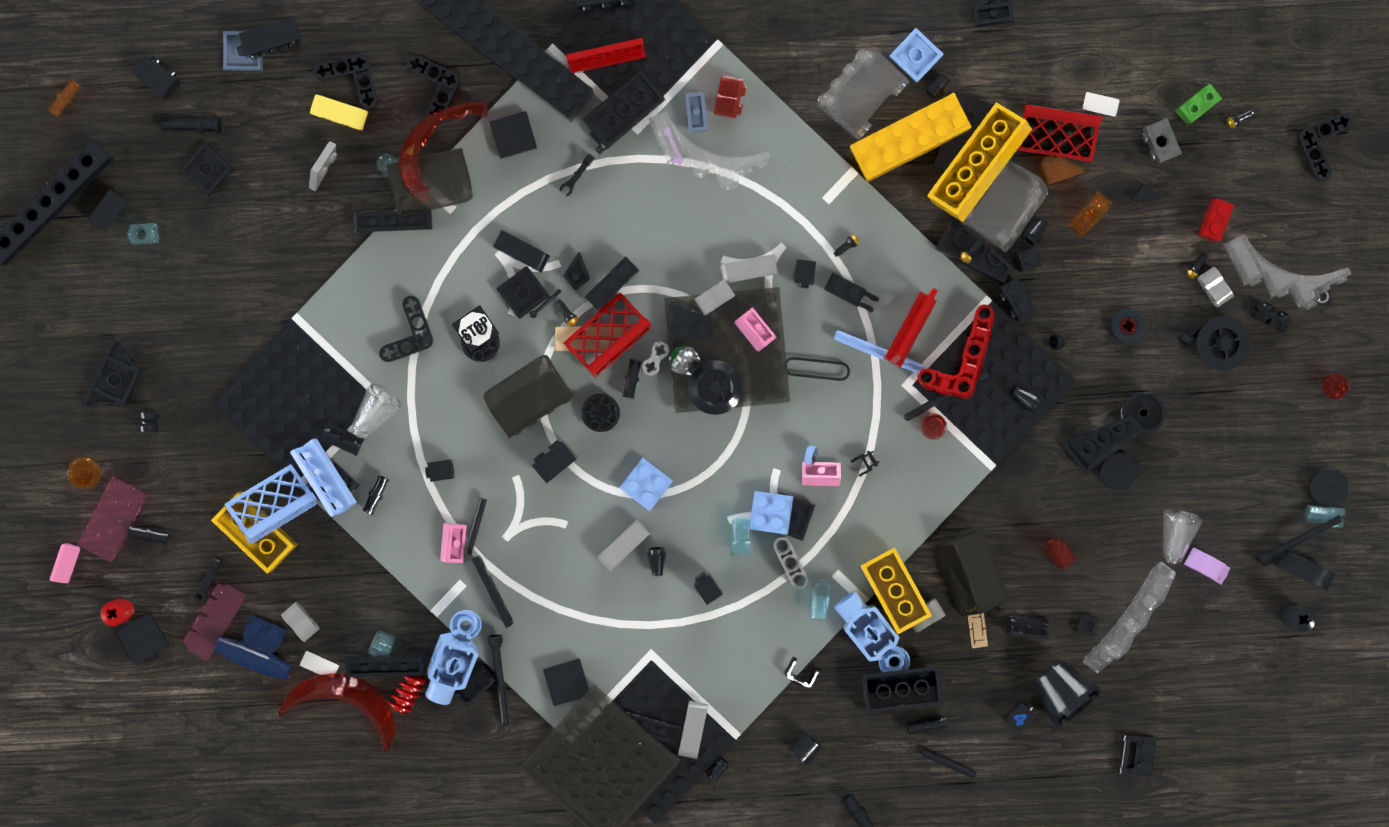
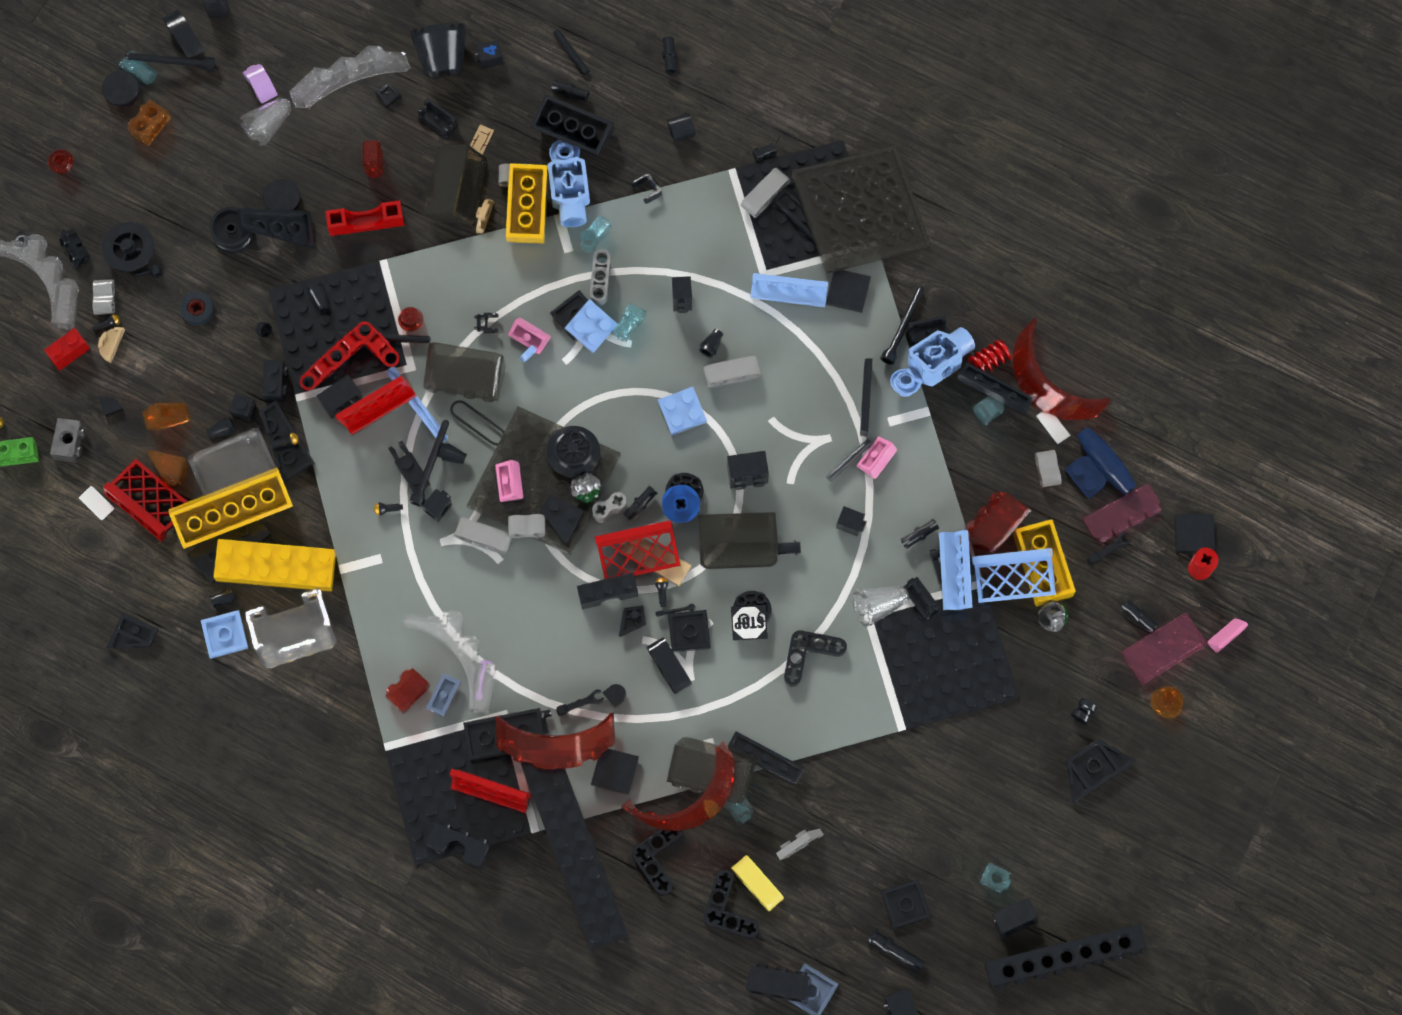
camera: 150 degrees left, 15 degrees down
none -> tan plate [98,327,125,363]
none -> clear orange brick [127,99,170,146]
none -> black brick [317,375,363,419]
none -> red arch [326,200,404,236]
none -> black piece [408,420,449,507]
none -> clear smoke windscreen [423,342,506,403]
none -> black cone [437,443,467,464]
none -> tan plate [476,199,494,234]
none -> clear red windscreen [496,713,615,769]
none -> black tile [602,684,626,708]
none -> blue plate [662,485,700,523]
none -> light blue fence [751,273,828,307]
none -> black pin [777,540,801,555]
none -> clear red slope [965,491,1031,553]
none -> flat silver piece [1038,601,1069,632]

